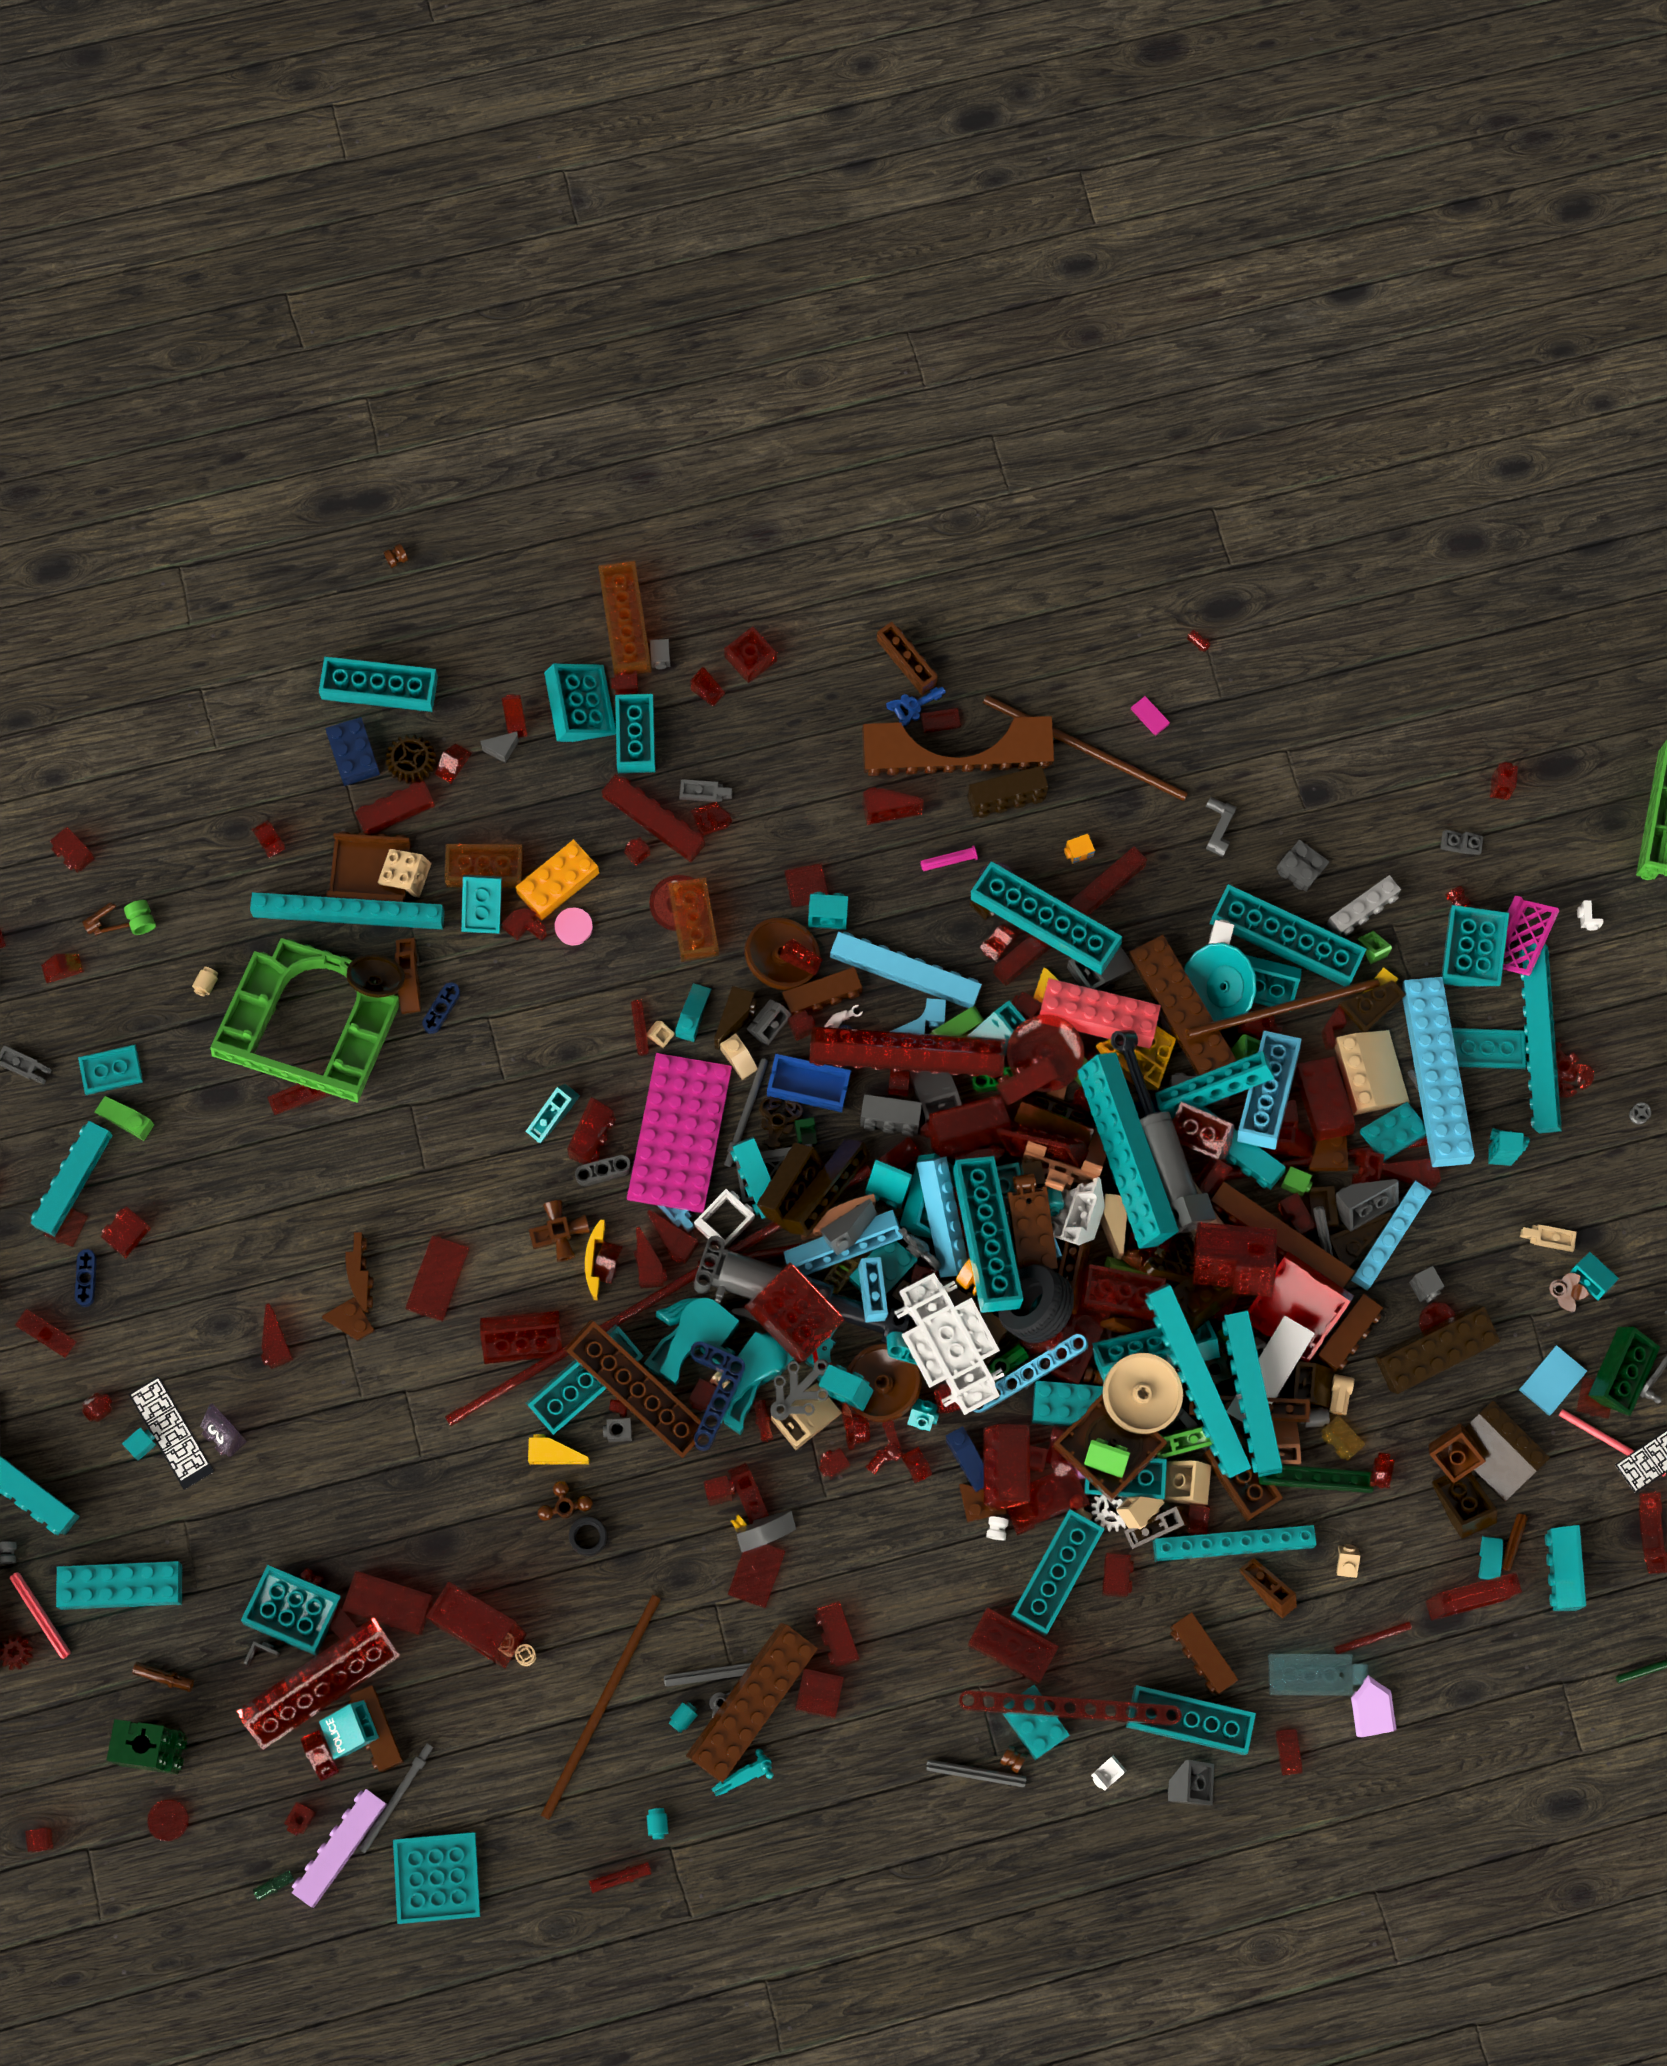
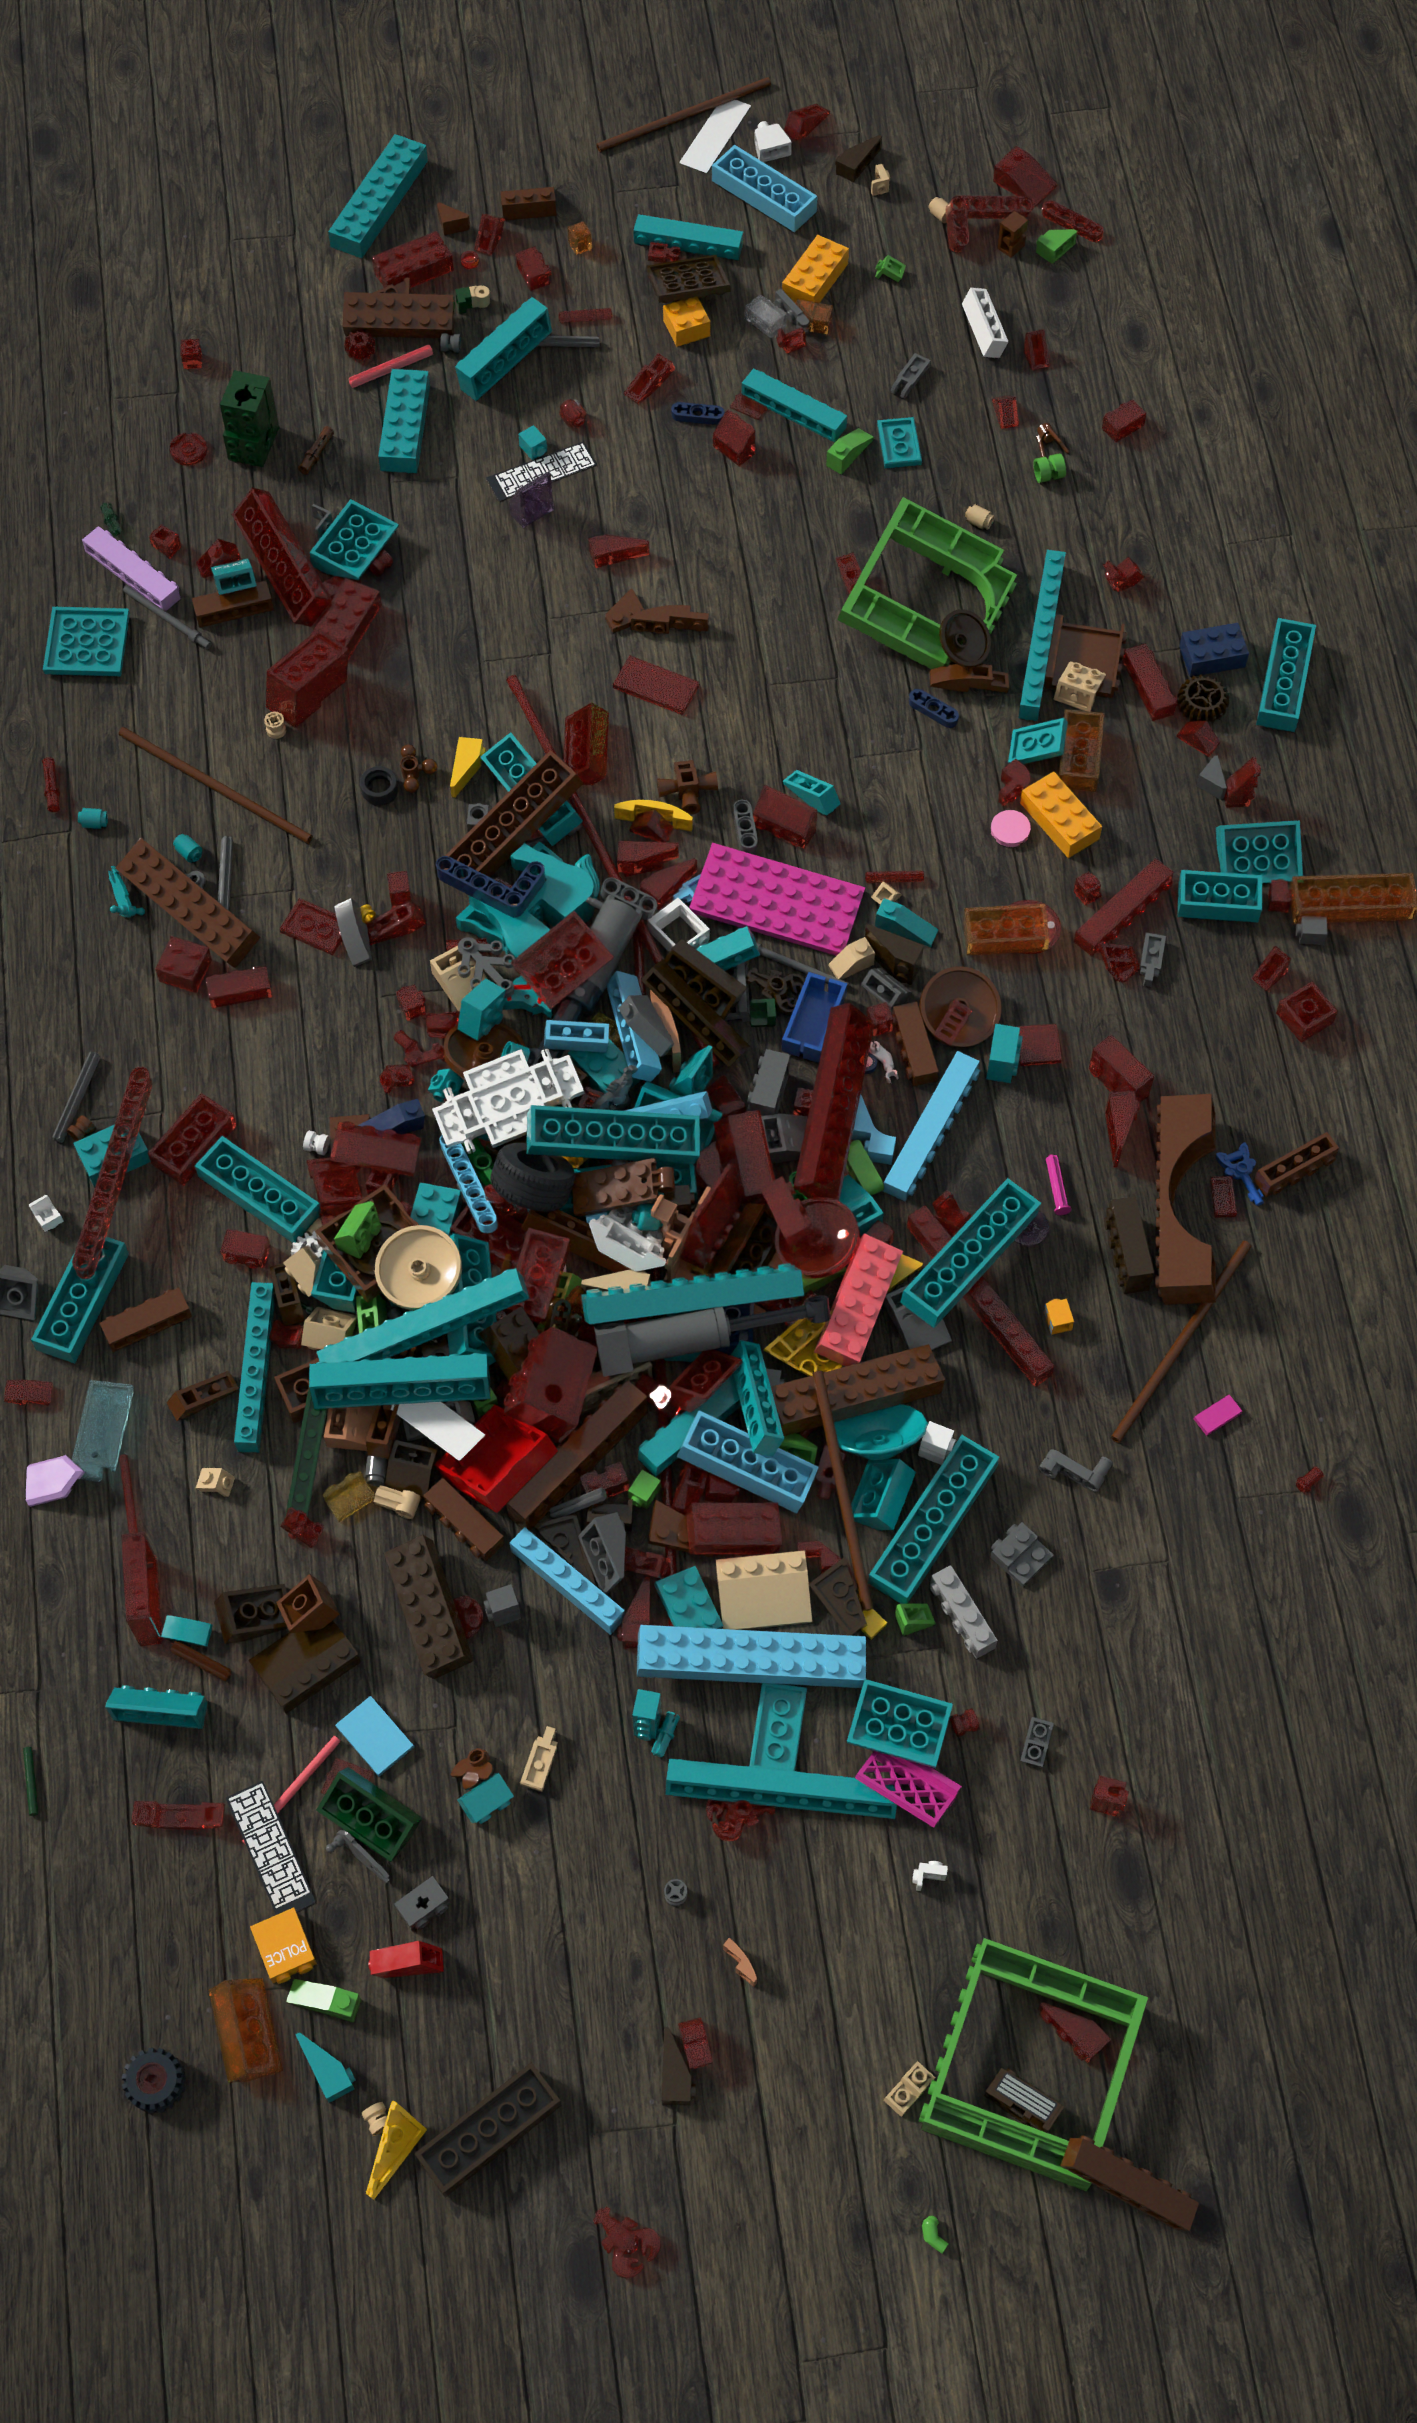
camera: 100 degrees right, 10 degrees down
none -> clear red brick [1089,1035,1154,1110]

